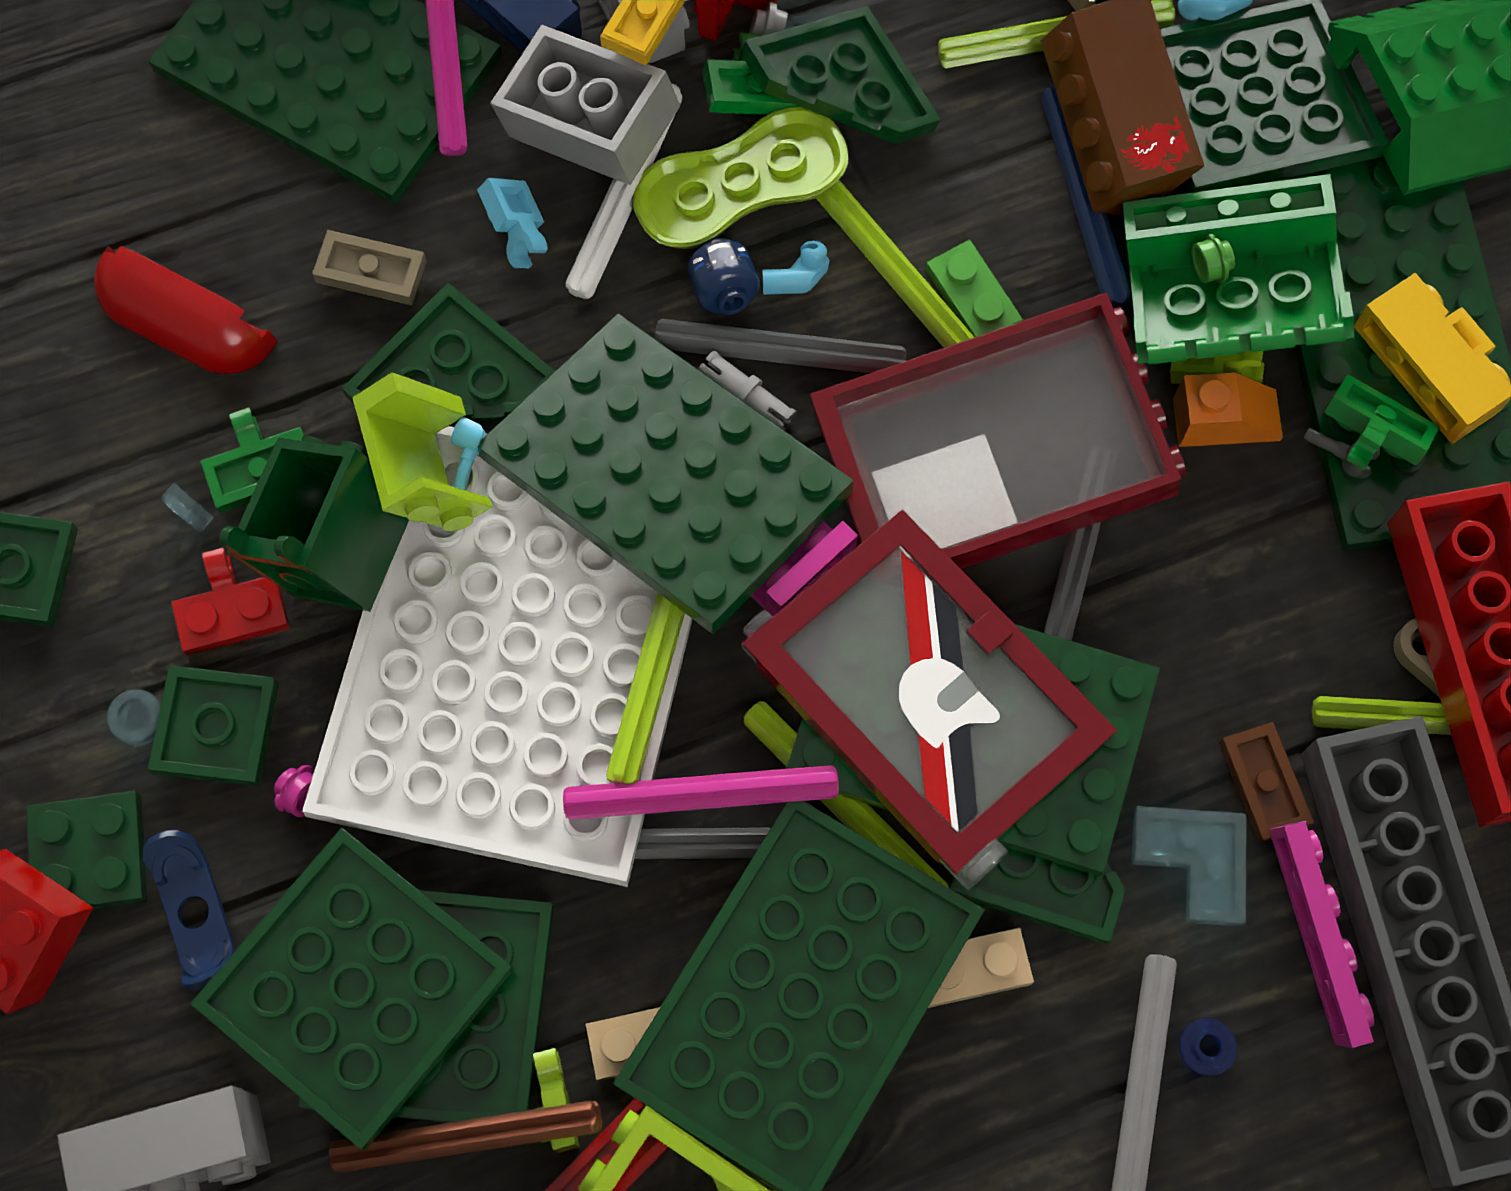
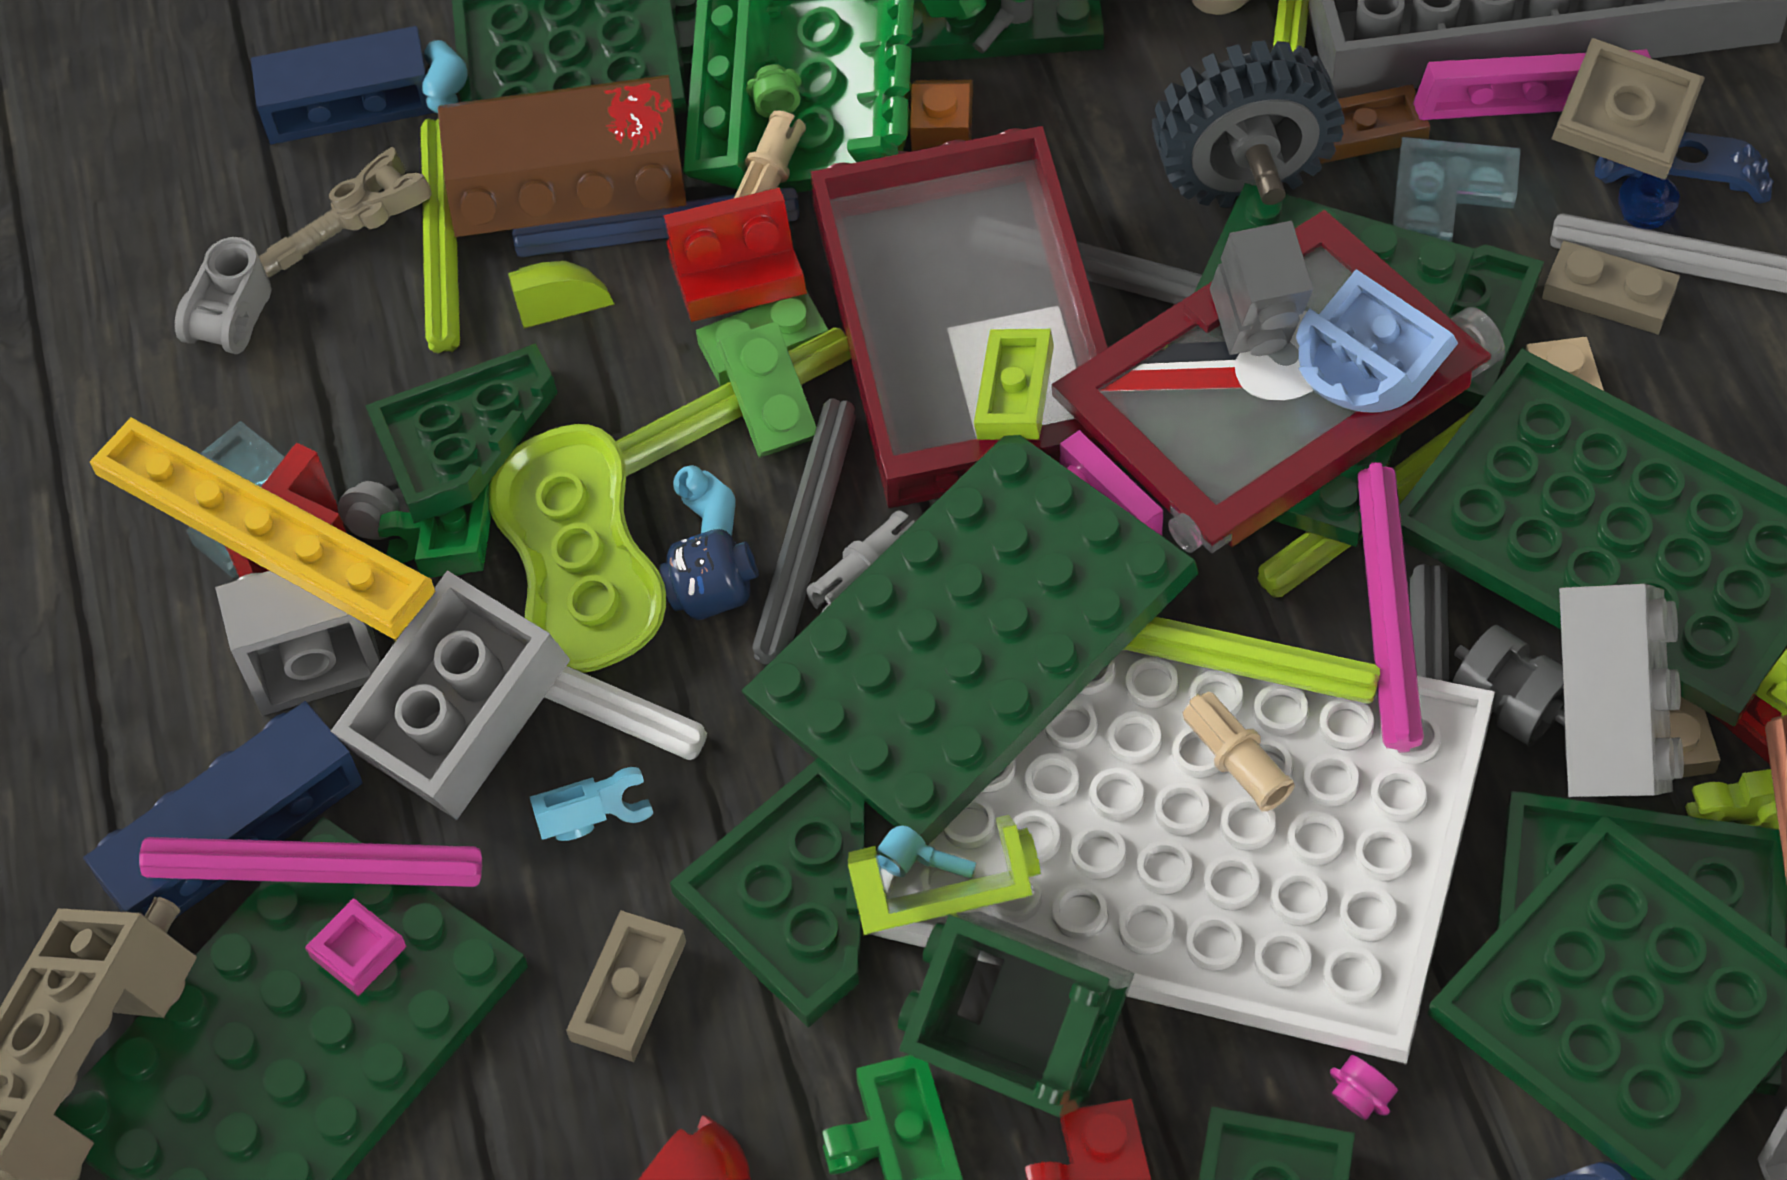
camera: 80 degrees left, 15 degrees down
none -> dark pink tile [305,898,407,996]
none -> lime brick [508,261,614,328]
none -> red bracket [664,187,807,322]
none -> bright green plate [717,321,817,458]
none -> tan axle [734,111,806,198]
none -> lime plate [974,328,1054,440]
none -> black wheel [1152,40,1345,208]
none -> tan axle [1183,692,1295,812]
none -> dark grey piece [1210,221,1314,356]
none -> light blue slope [1296,269,1458,413]
none -> dark grey wheel [1452,625,1565,747]
none -> dark tan plate [1542,240,1680,335]
none -> dark tan plate [1552,38,1705,180]
none -> light grey brick [1560,584,1684,797]
none -> dark blue piece [1595,132,1773,204]

